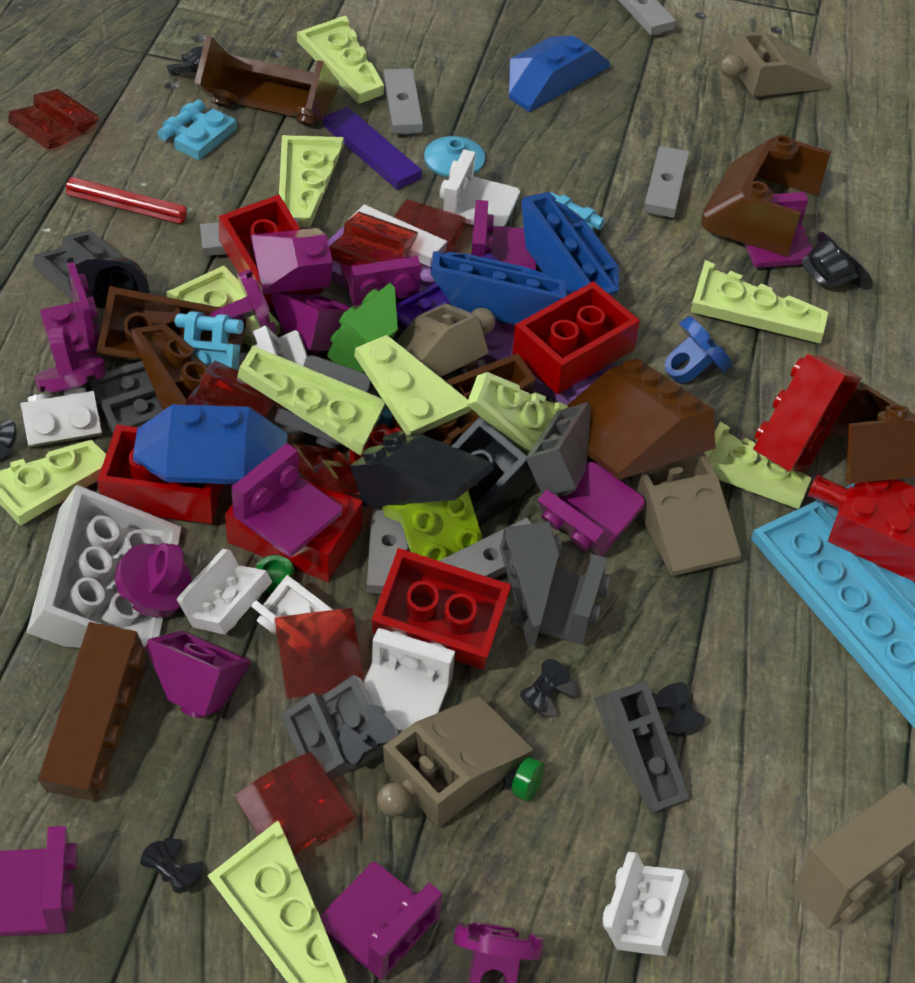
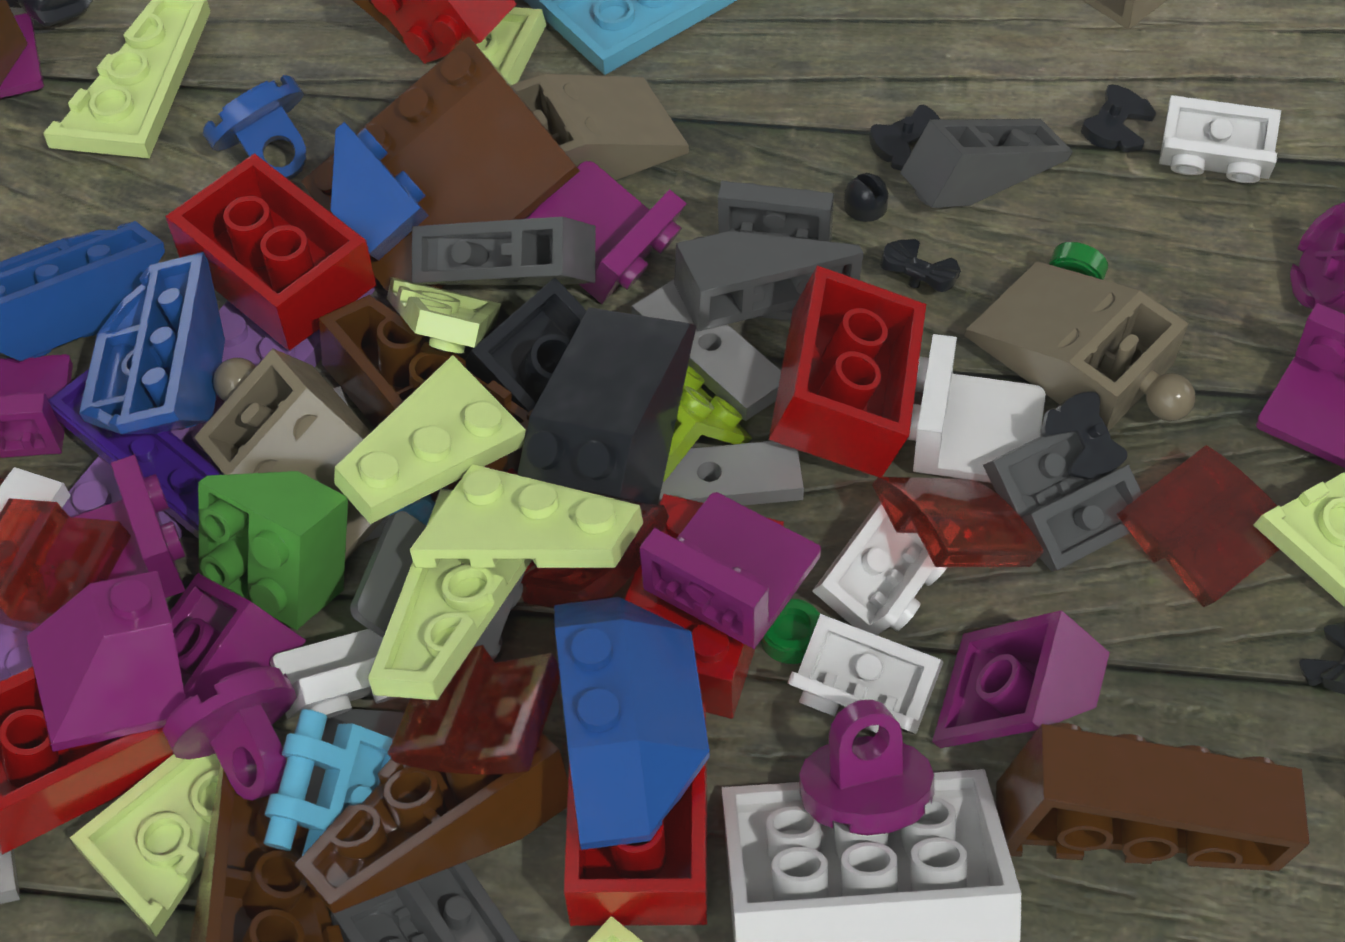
camera: 90 degrees left, 5 degrees up
none -> blue slope [331,122,429,261]
none -> yellowish green wing [410,464,643,568]
none -> black hinge [844,173,888,222]
none -> black piece [1081,84,1156,153]

